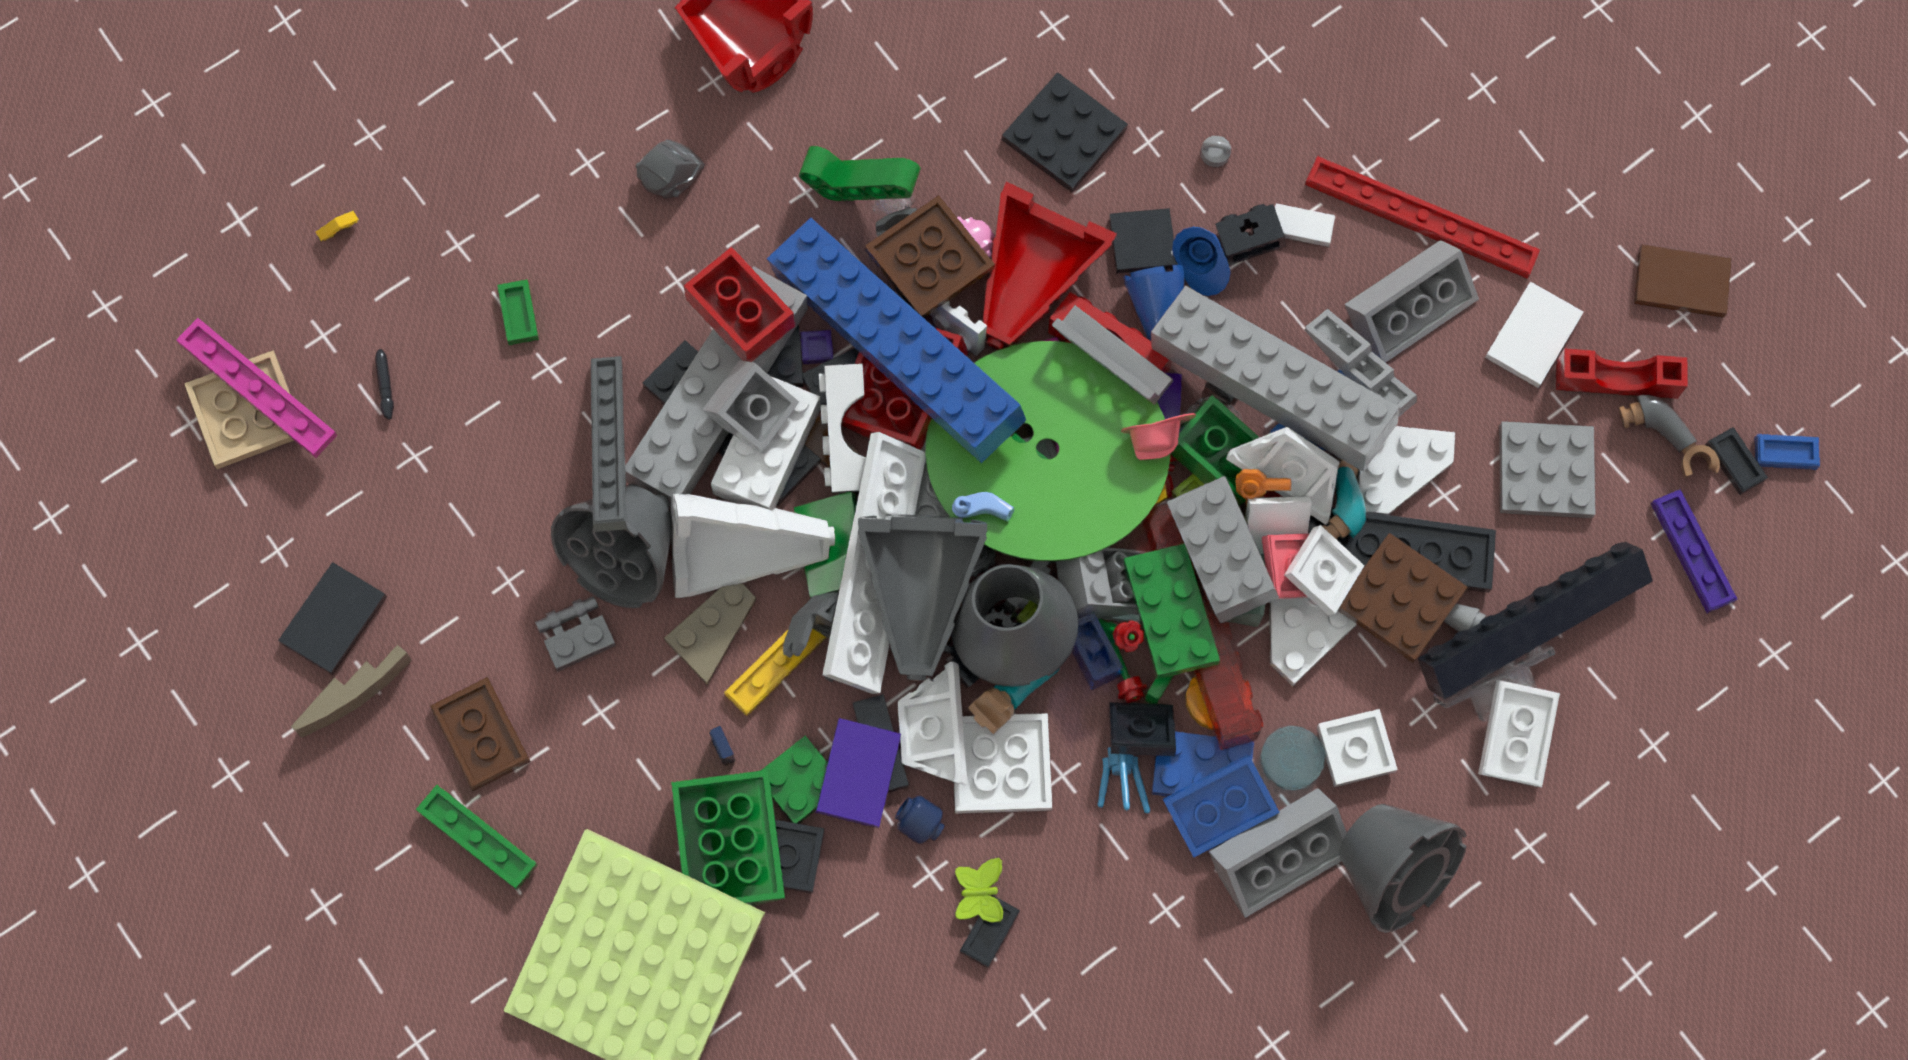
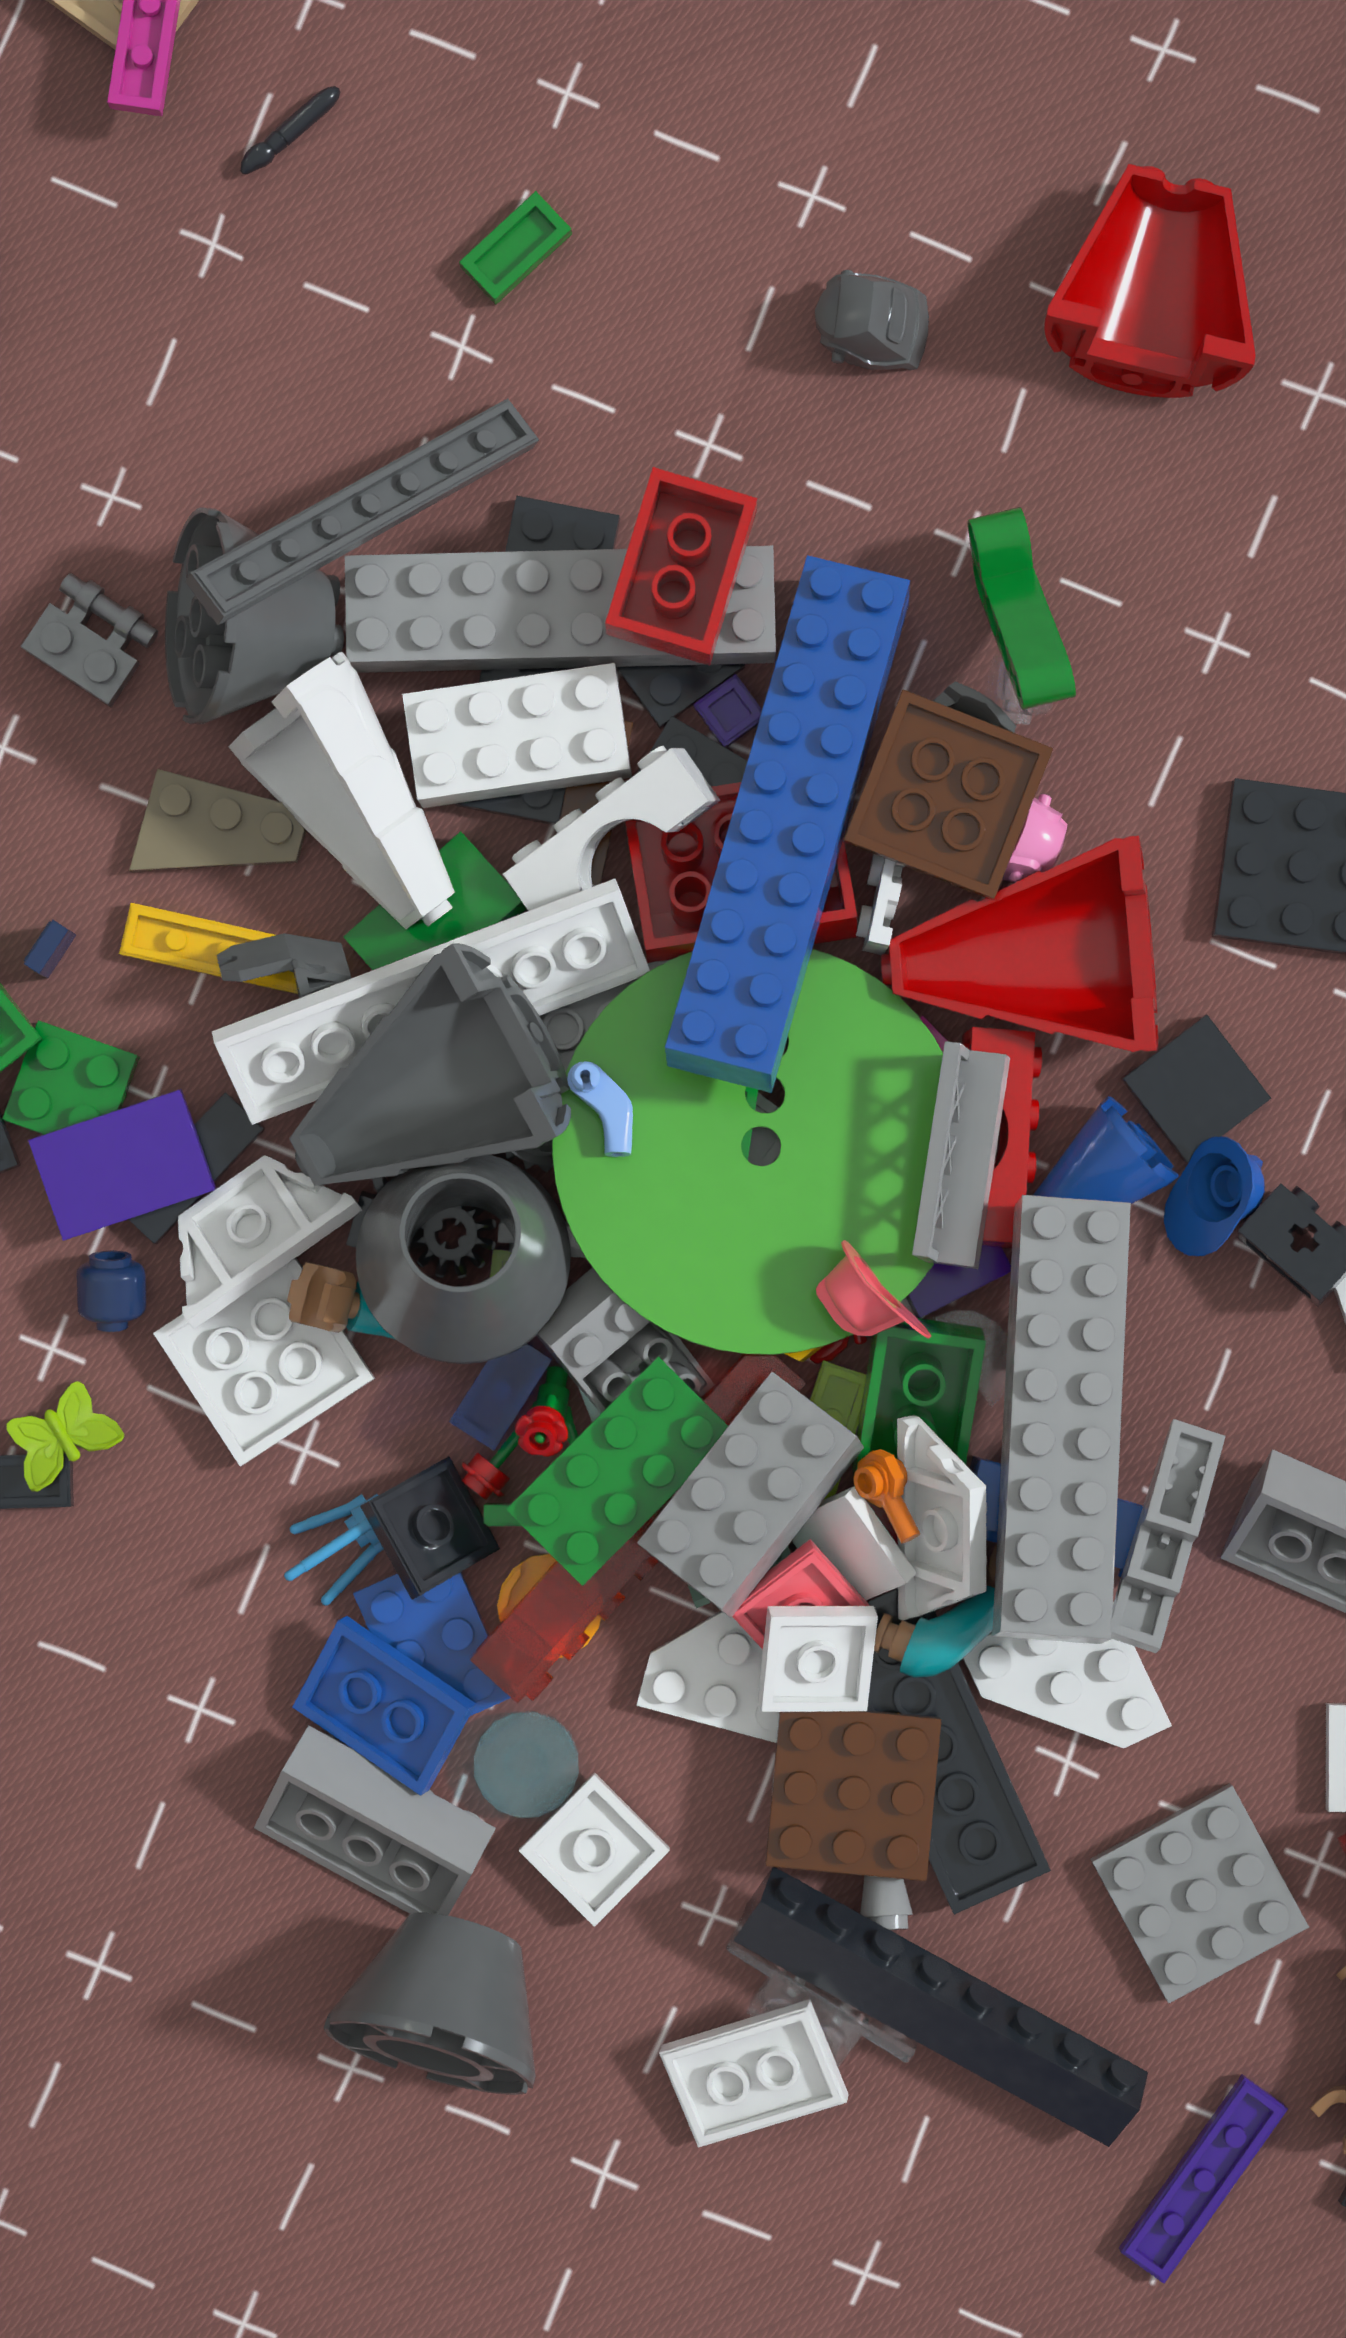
camera: 70 degrees right, 15 degrees up
light grey slope [703,360,799,452] -> none

